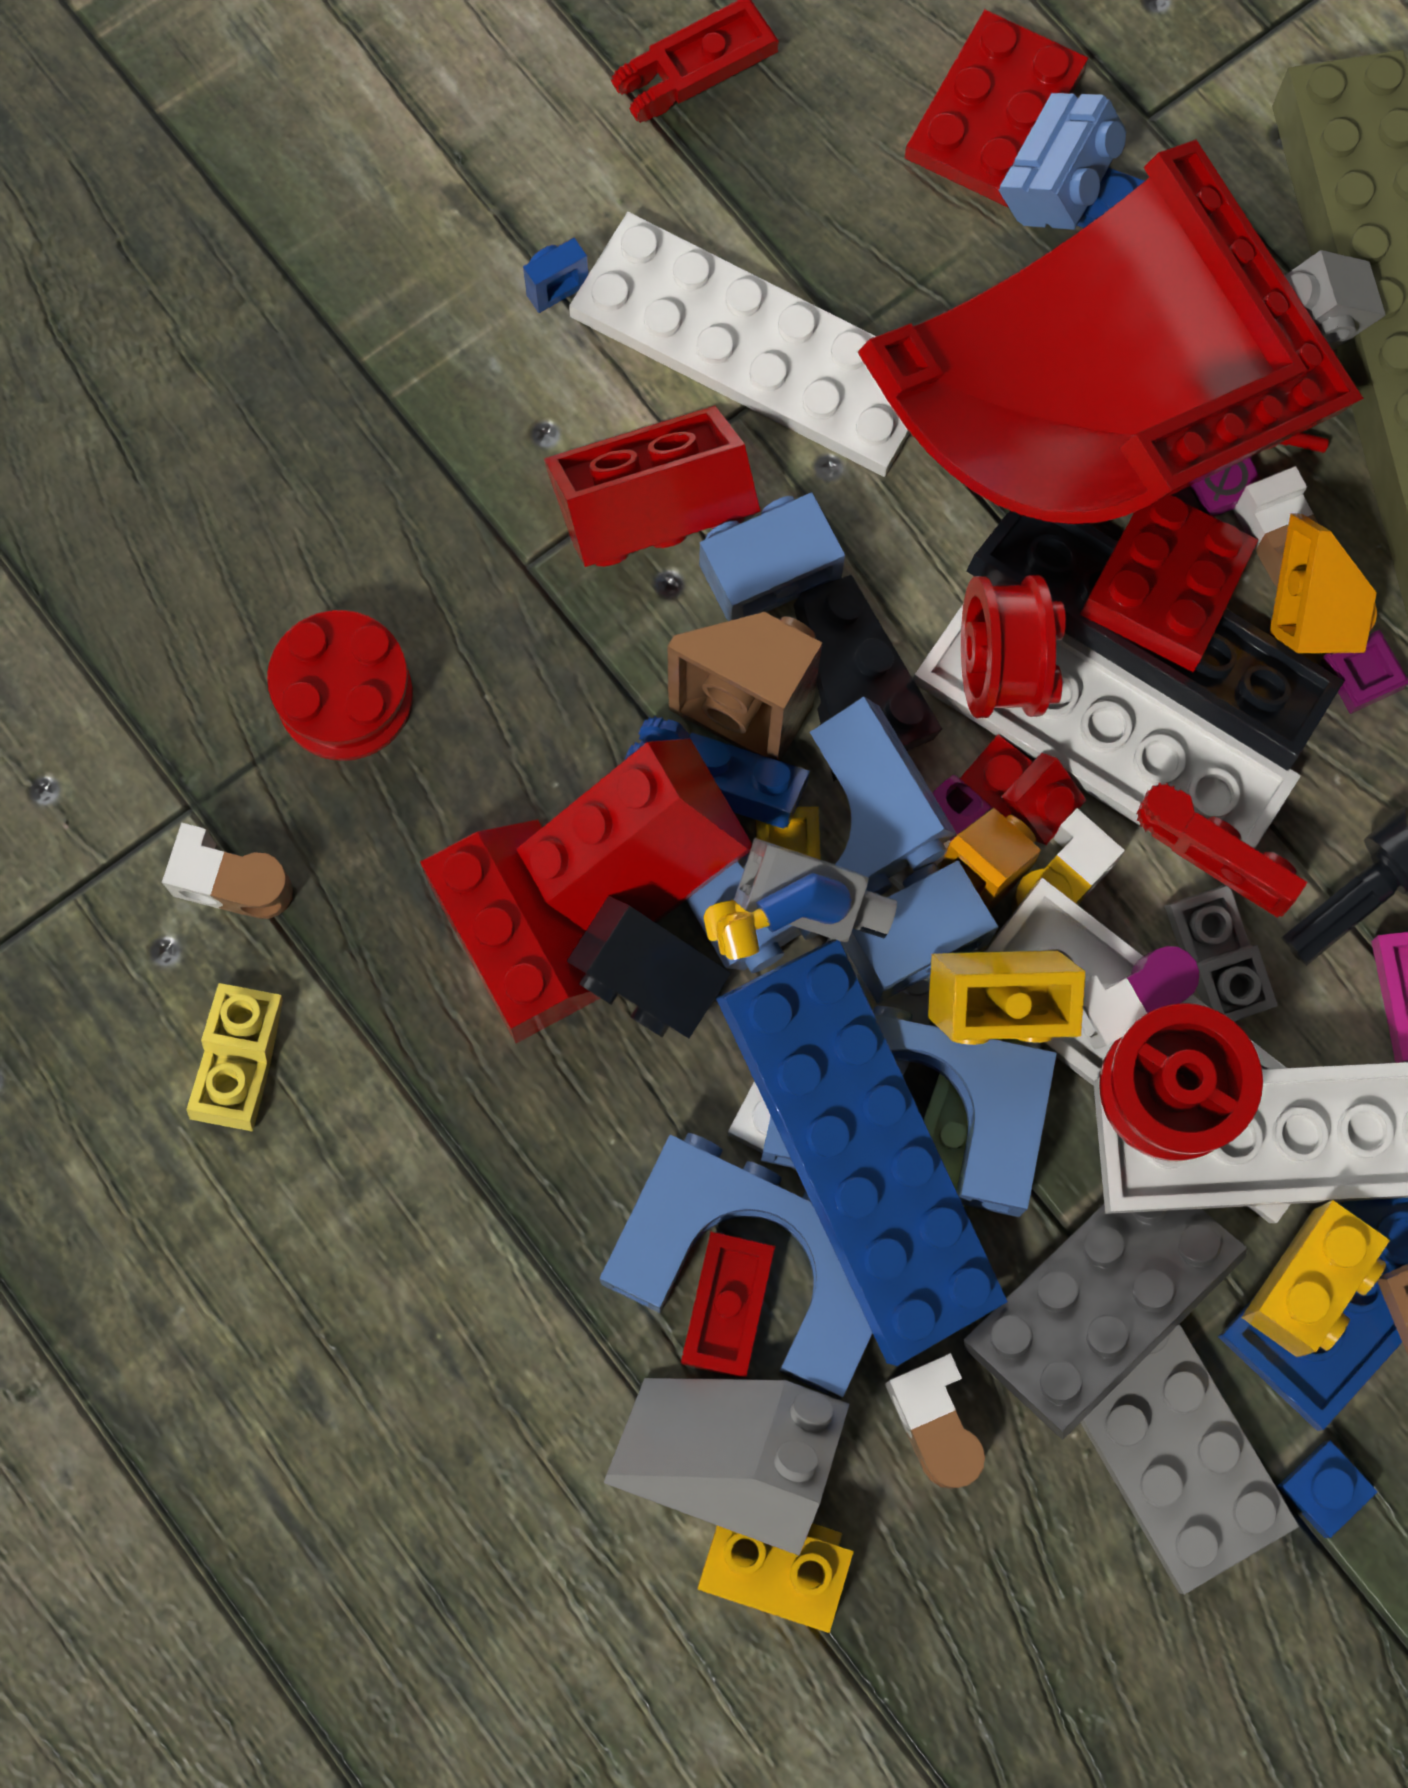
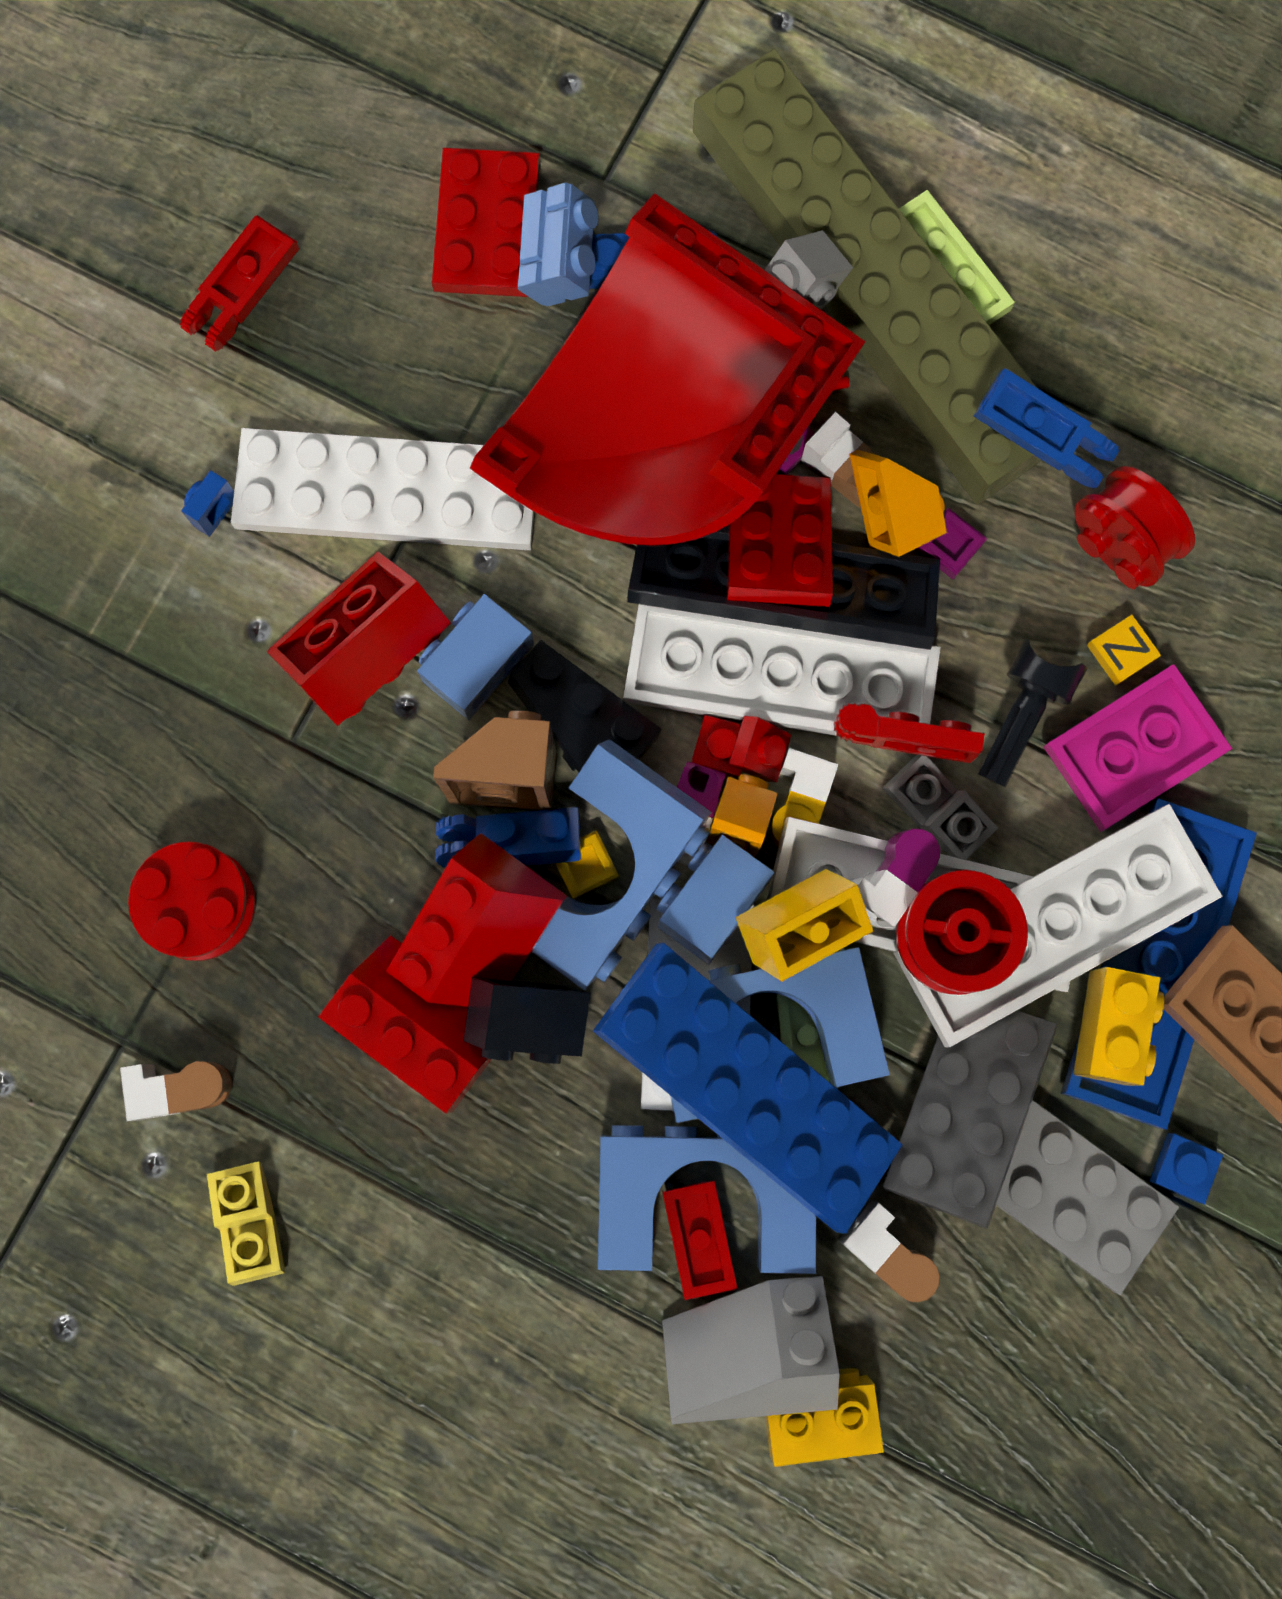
camera: 25 degrees left, 5 degrees up
torso [703,838,897,960] -> none
red wheel [961,575,1066,718] -> none

